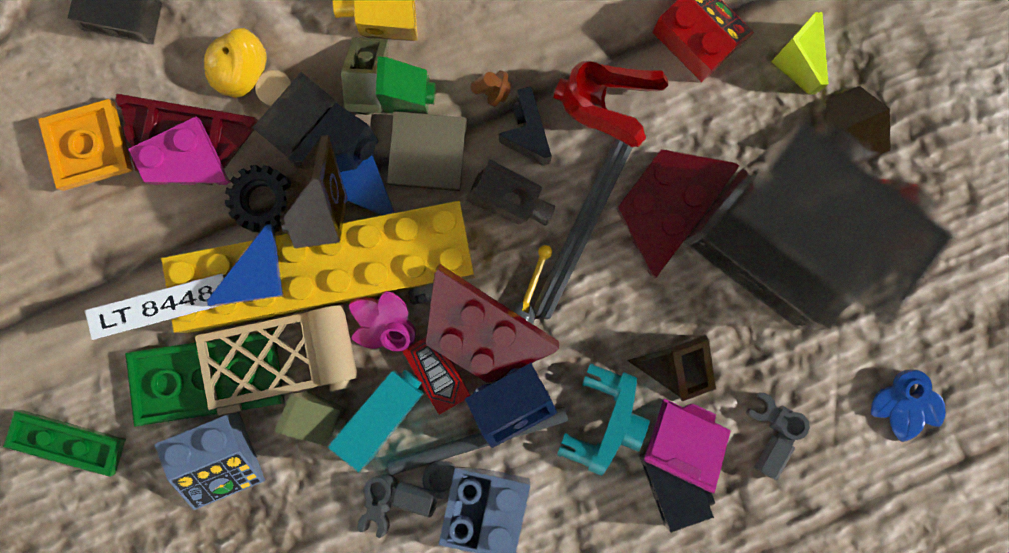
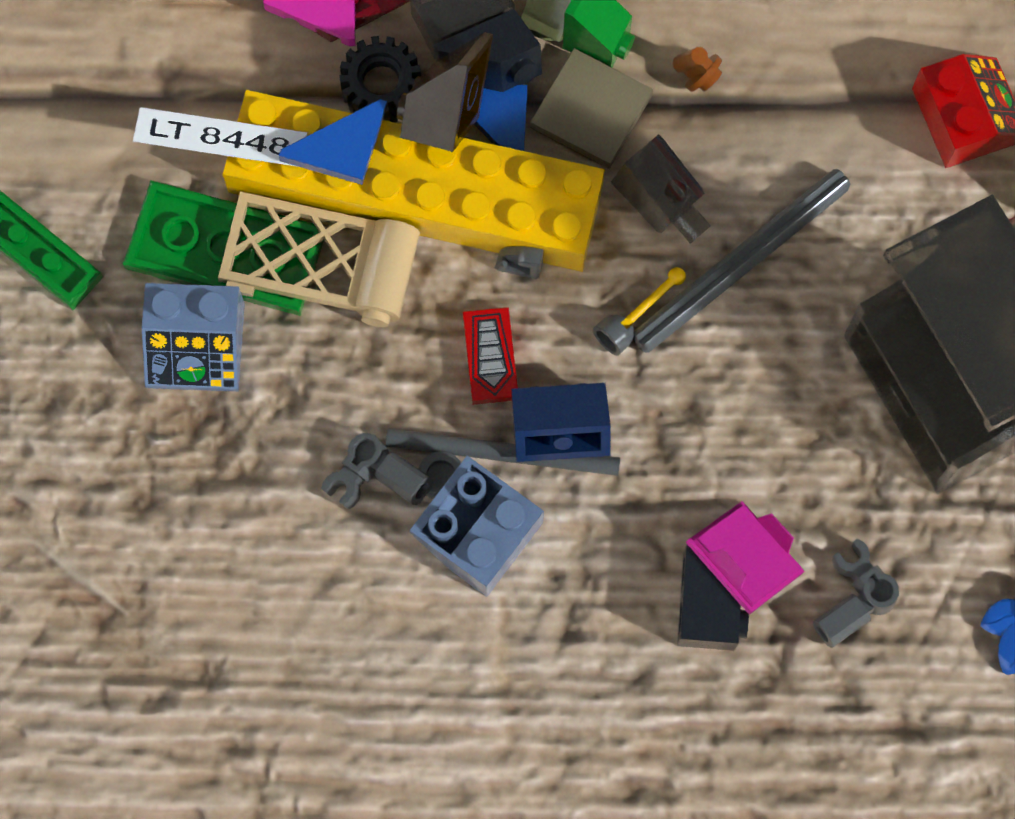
camera: 25 degrees right, 10 degrees down
olive slope [274,391,348,446] -> none
teal slope [328,369,425,472] -> none
dark pink plate [349,291,416,352] -> none
dark red wing [426,263,559,383] -> none
black slope [499,86,552,166] -> none
red piece [553,61,669,147] -> none
teal connector [557,363,650,476] -> none
dark red wing [616,149,740,279] -> none
dark brown slope [627,335,716,402] -> none

